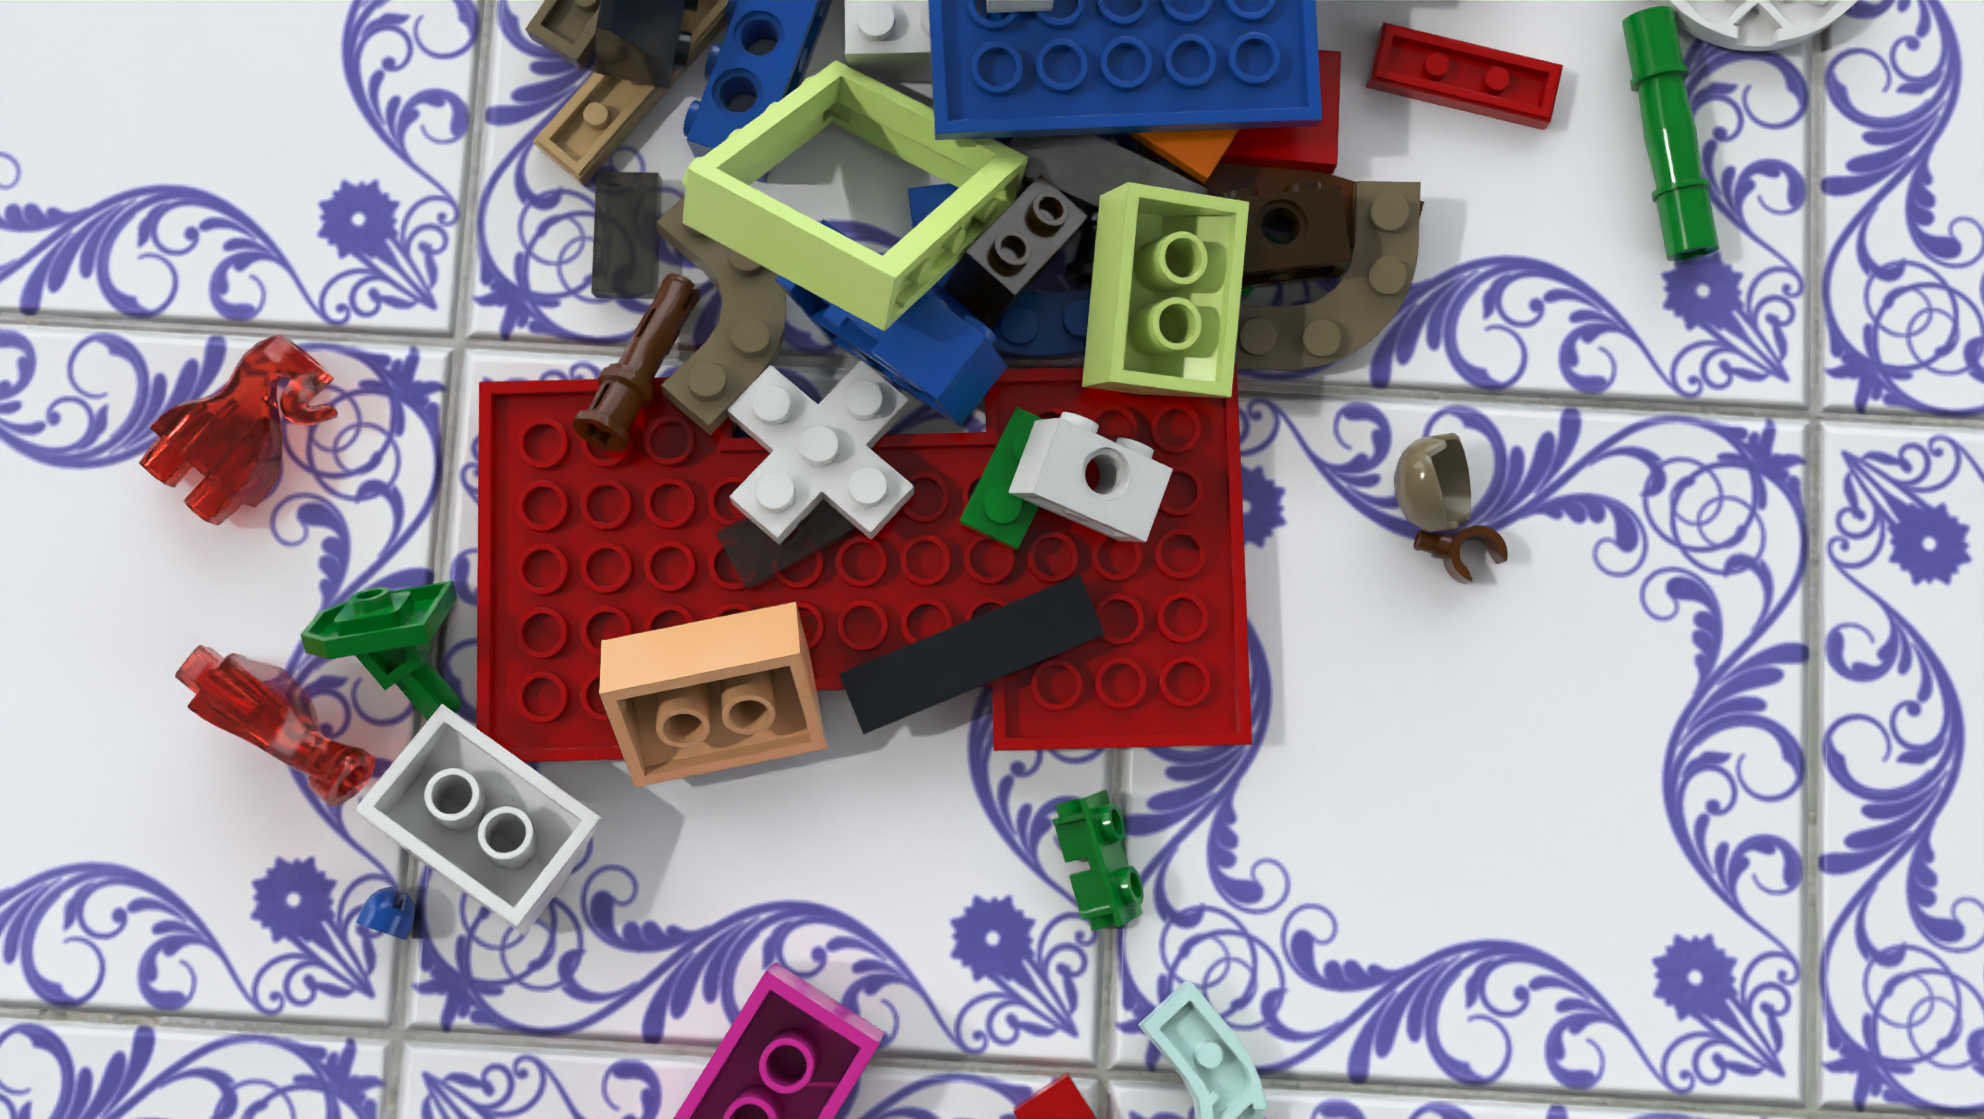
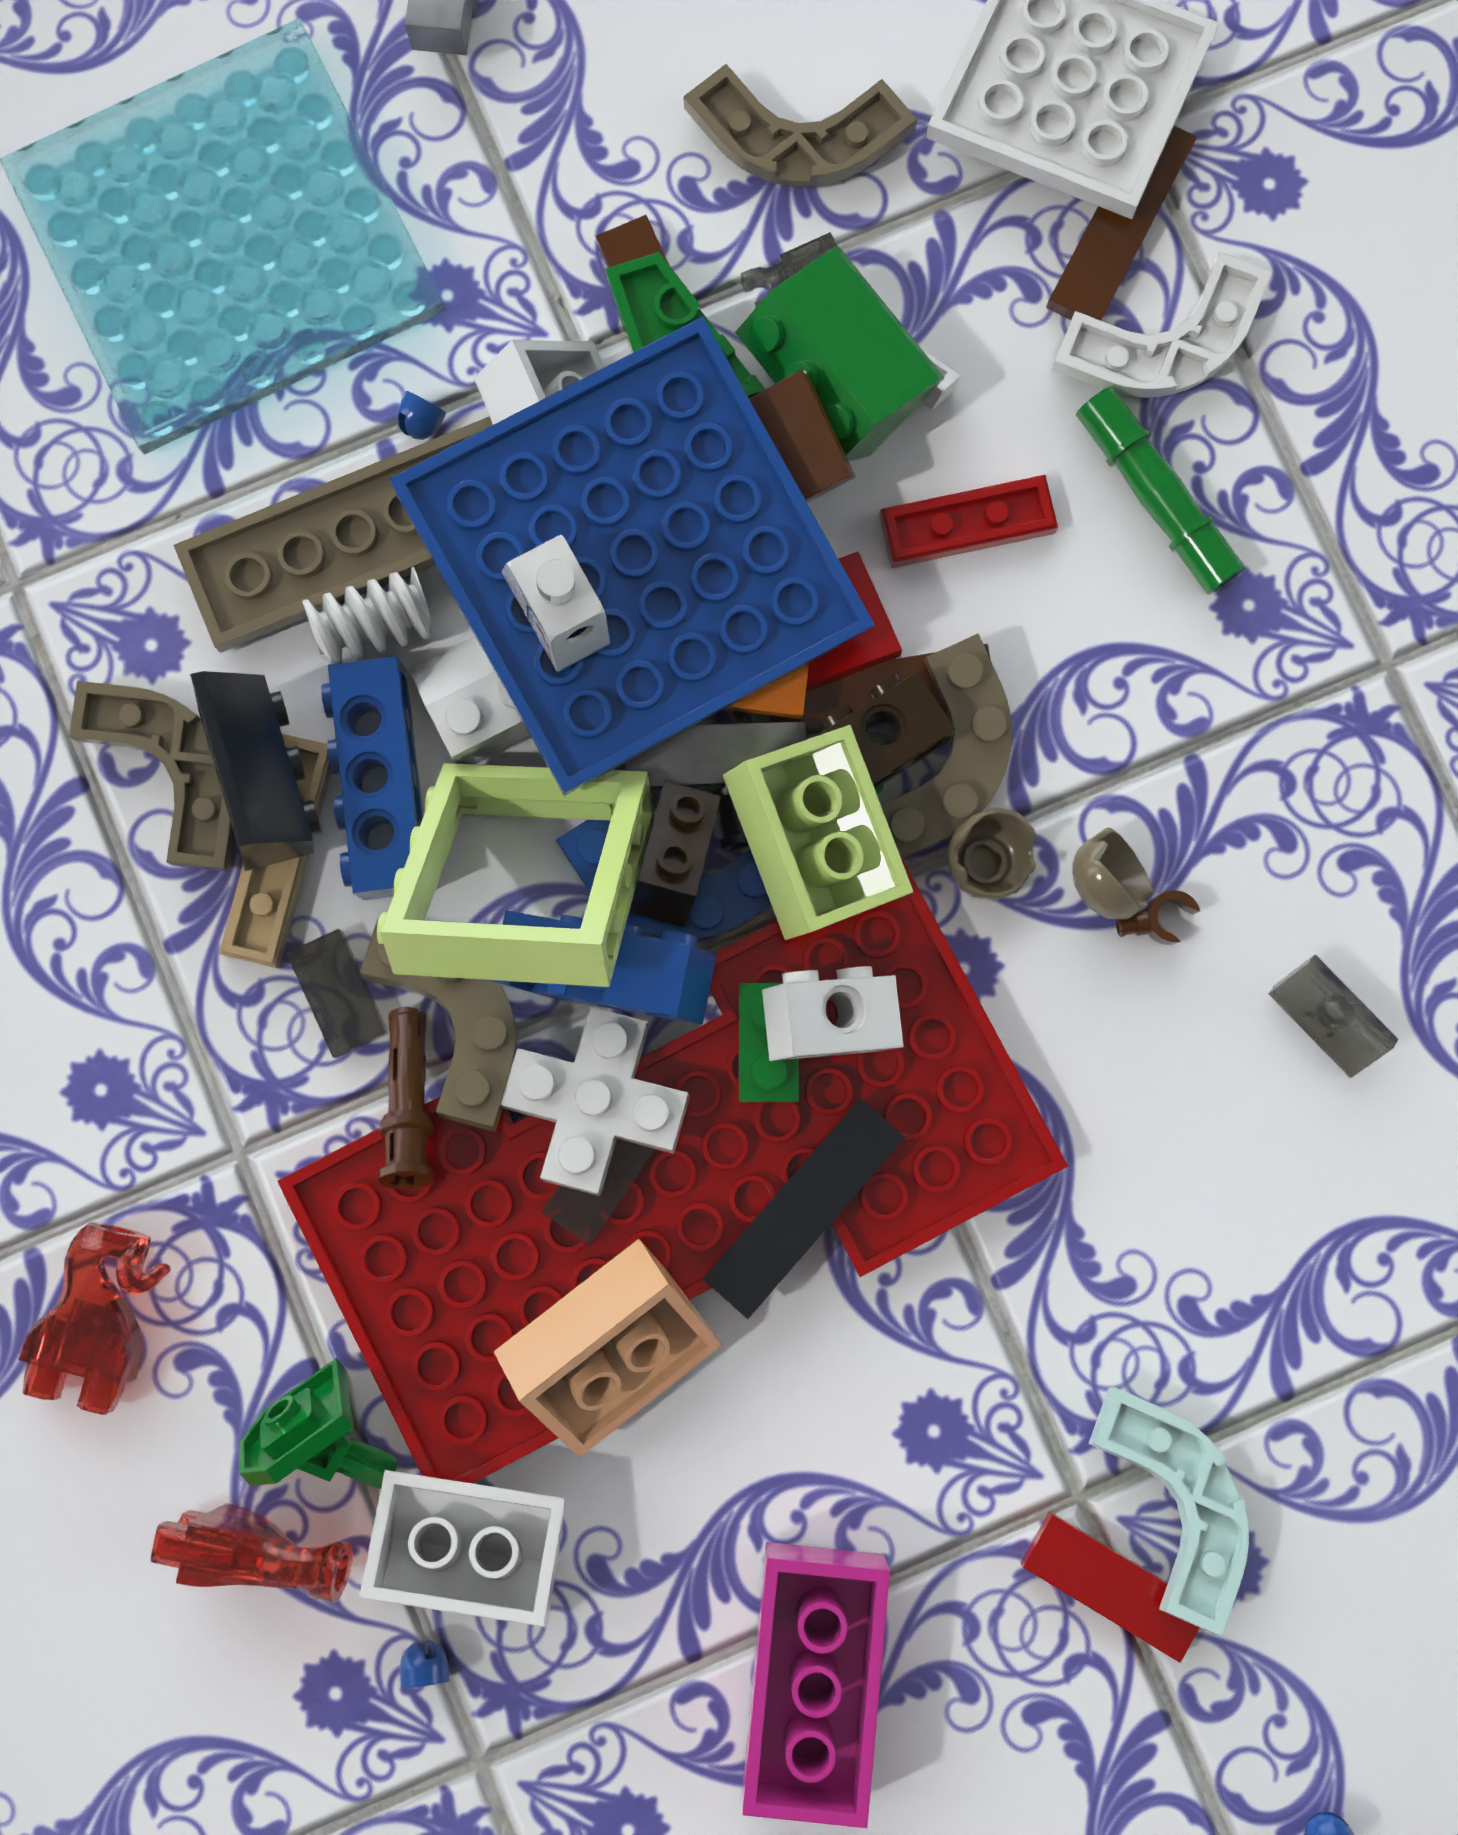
camera: 25 degrees left, 0 degrees up
green hinge [1052,790,1144,931] -> none
none -> dark tan hair [948,808,1037,901]
none -> clear smoke plate [1268,954,1398,1078]

